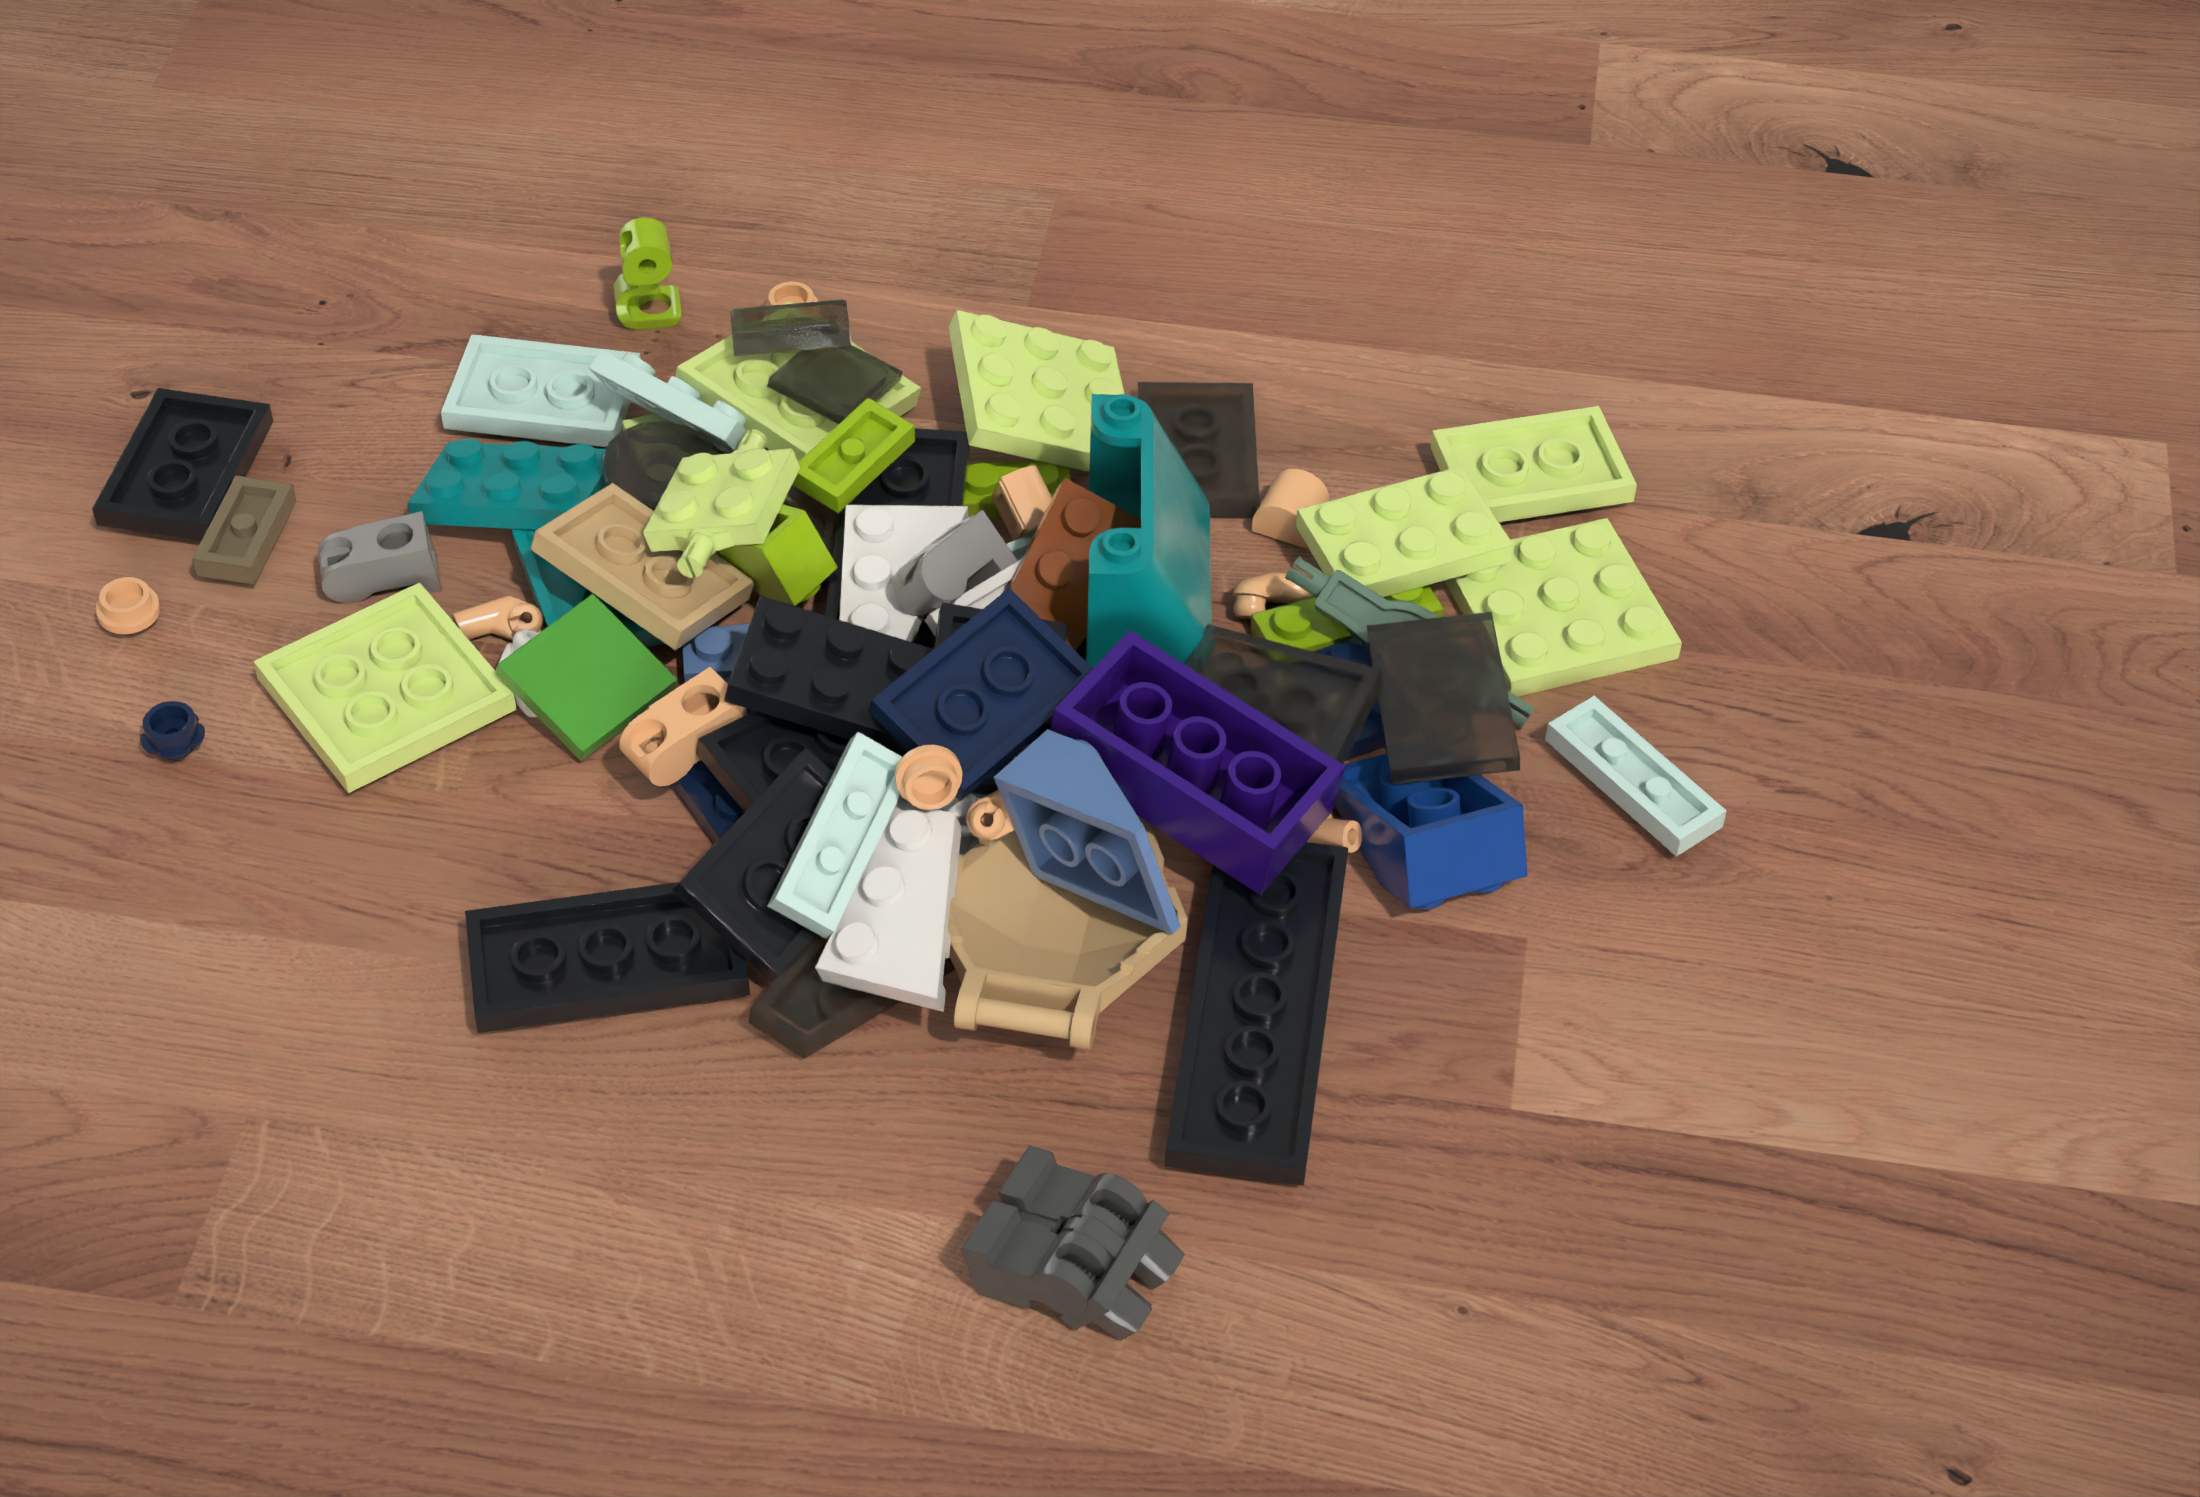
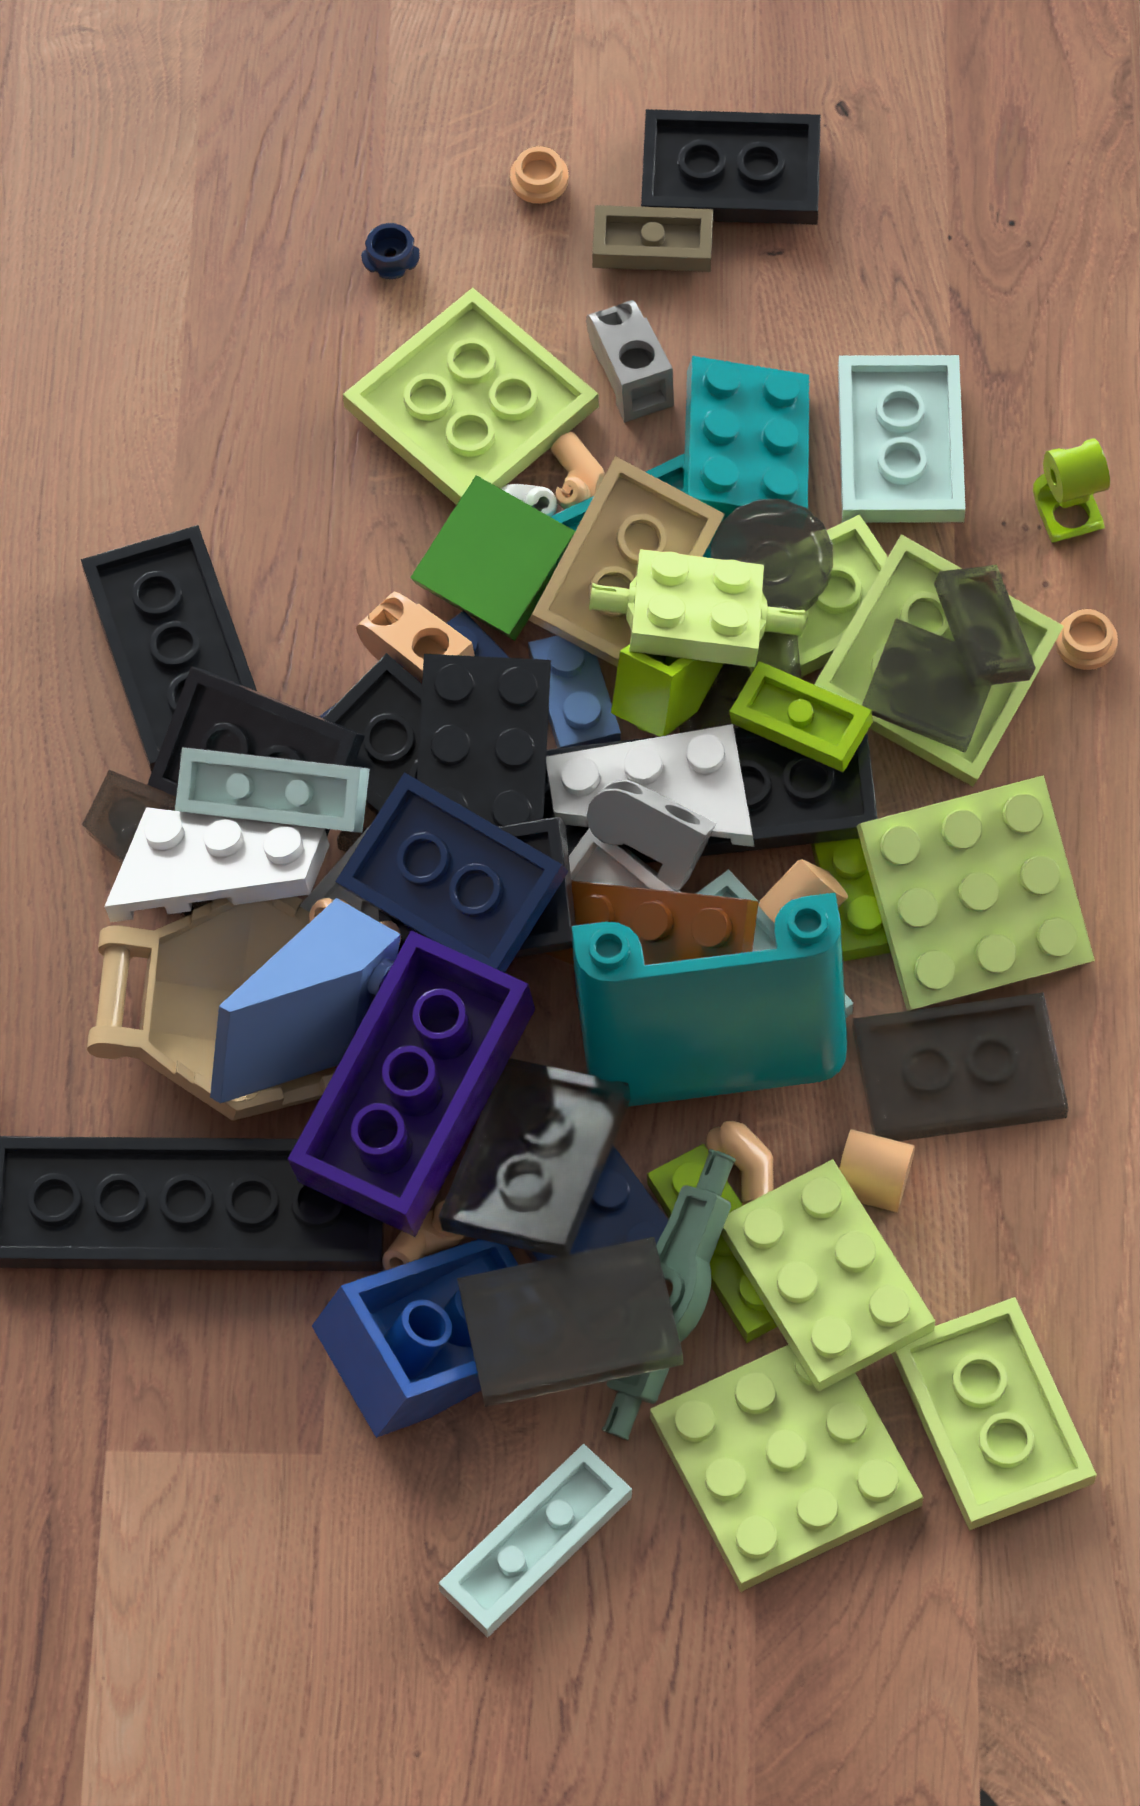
camera: 85 degrees right, 15 degrees up
light aqua plate [588,349,747,454] -> none
light nougat plate [895,745,962,810] -> none

